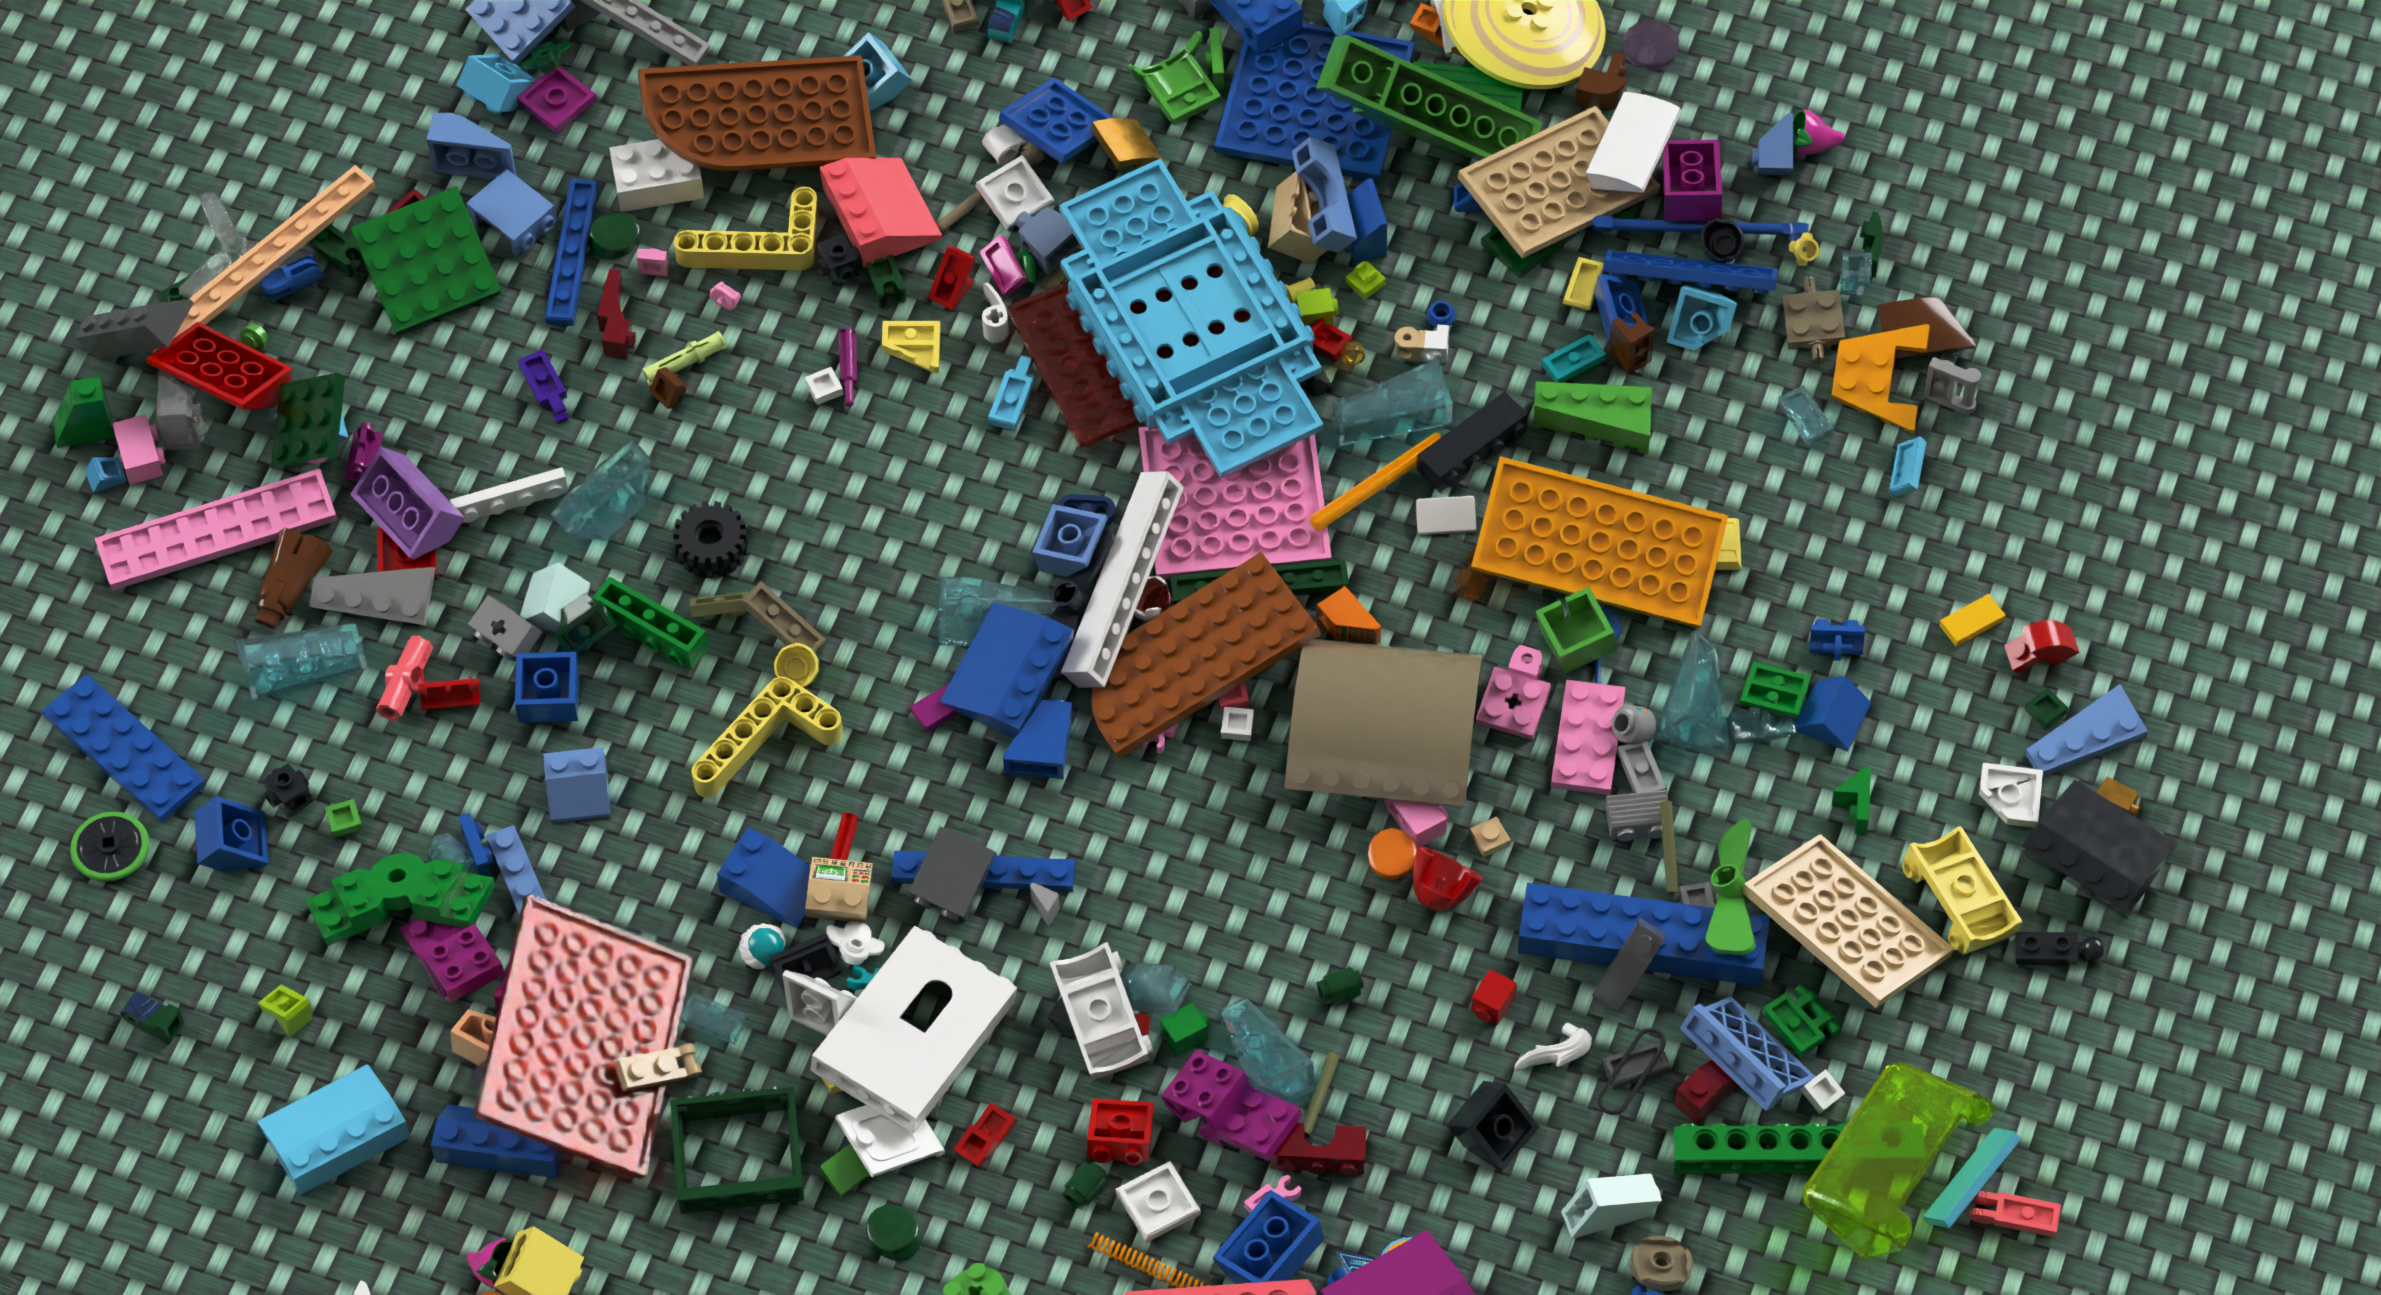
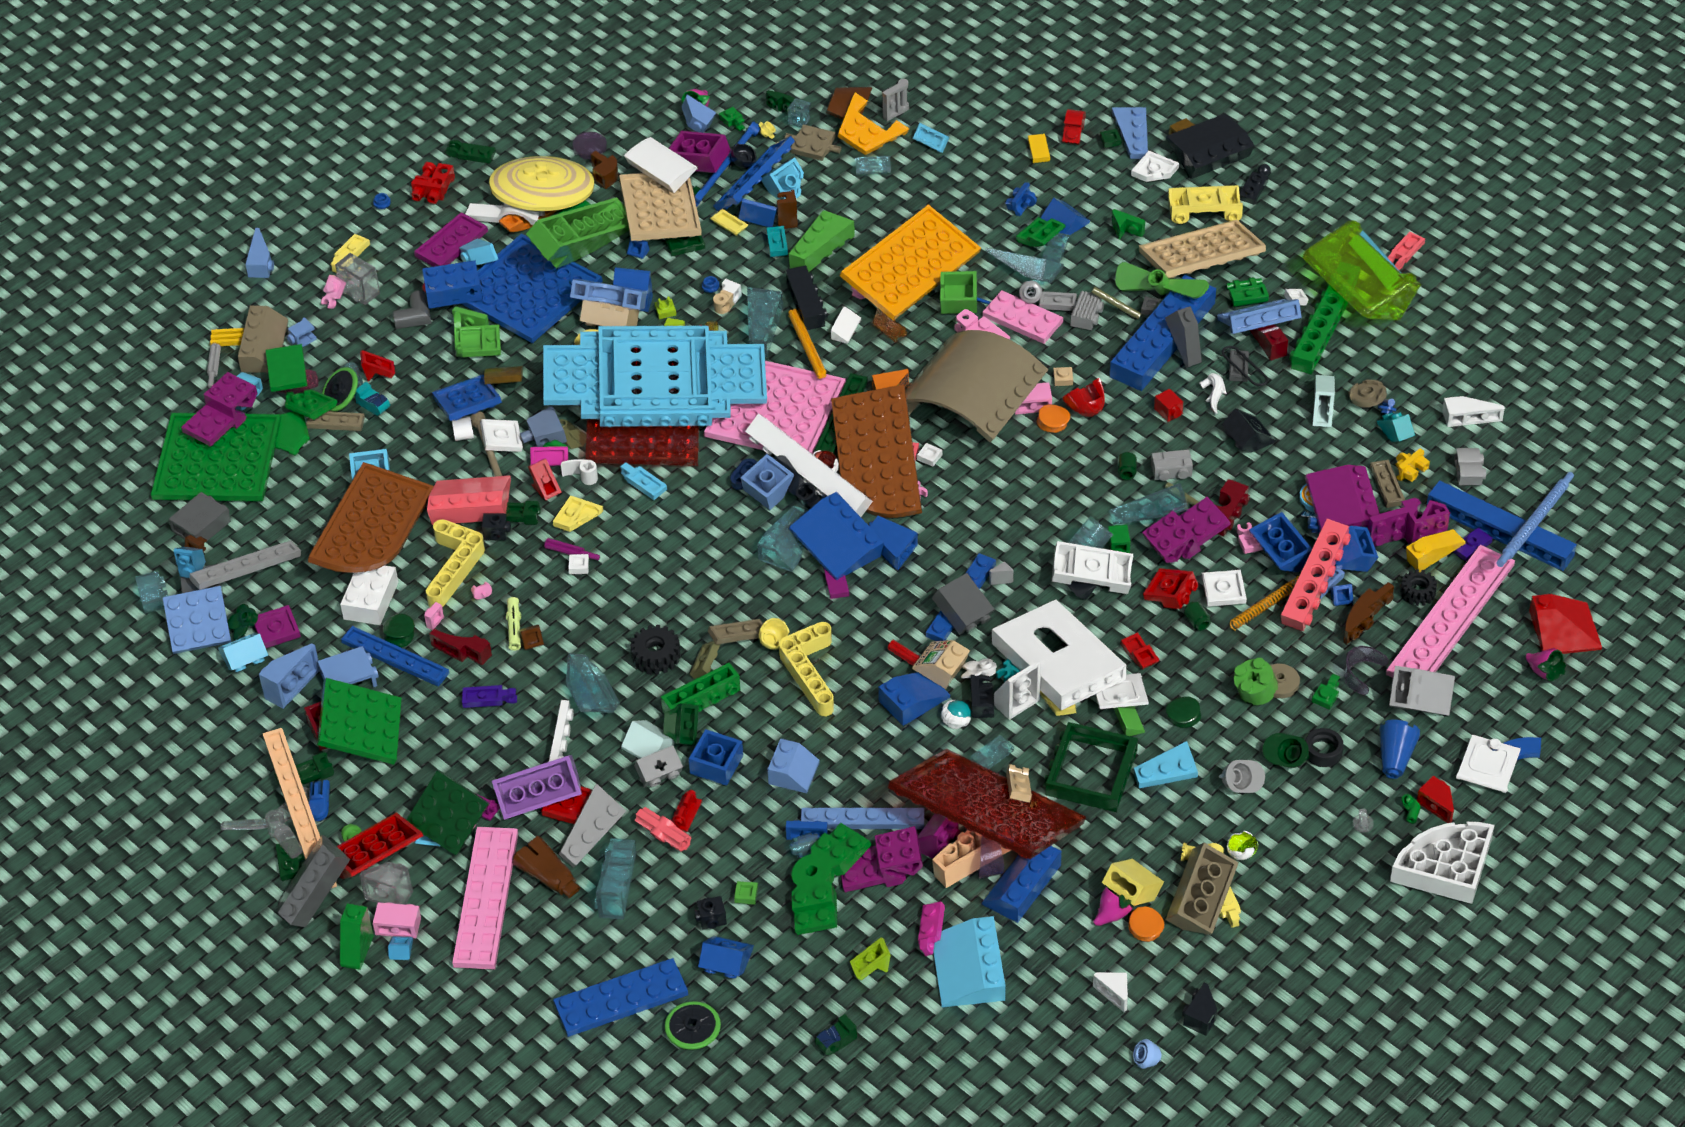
camera: 65 degrees left, 10 degrees down
none -> green plate [719,107,745,131]
none -> dark pink hinge [918,901,945,956]
none -> medium azure wing [1134,741,1198,788]
none -> light grey brick [1151,450,1193,481]

